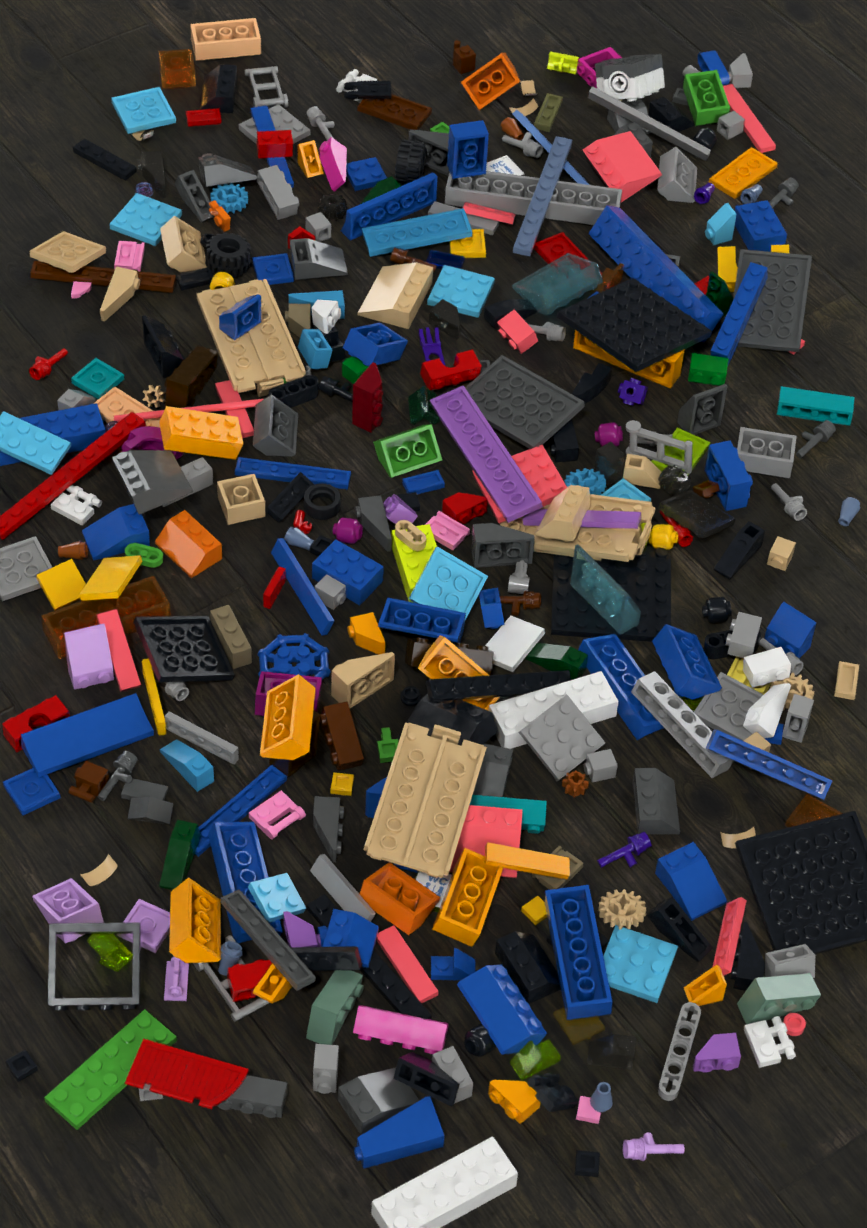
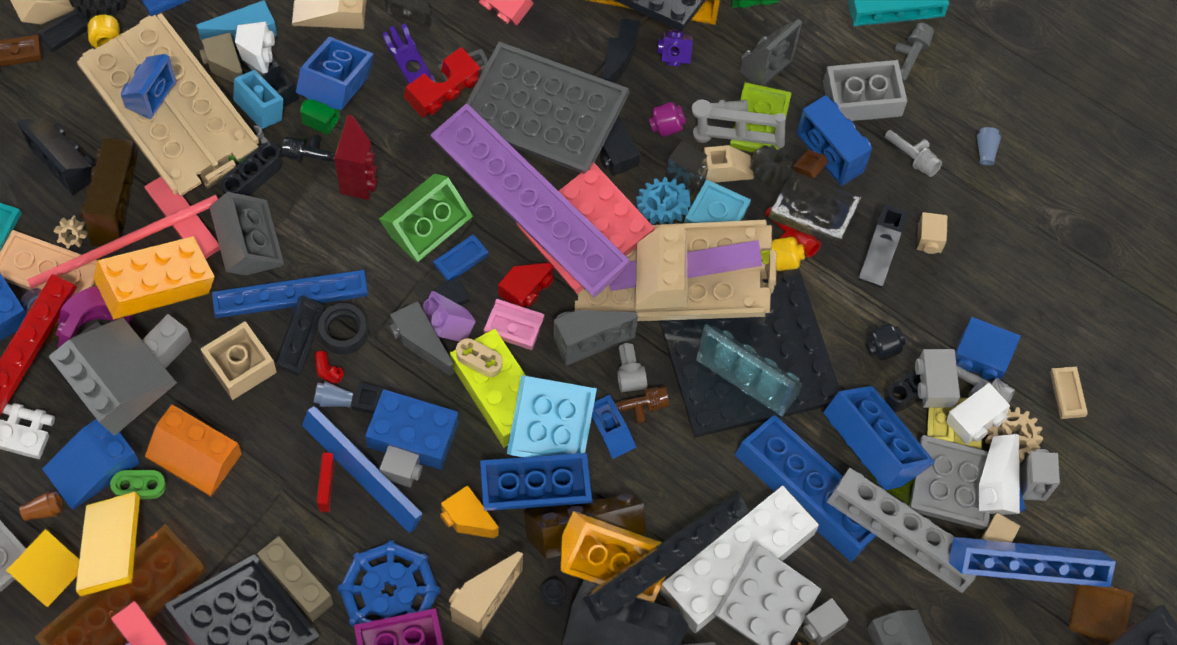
camera: 20 degrees left, 15 degrees up
magenta head [333,517,363,544] -> none
clear green panel [408,386,440,425] -> none
white tile [485,616,545,672] -> none
dark green slope [524,643,588,680] -> none

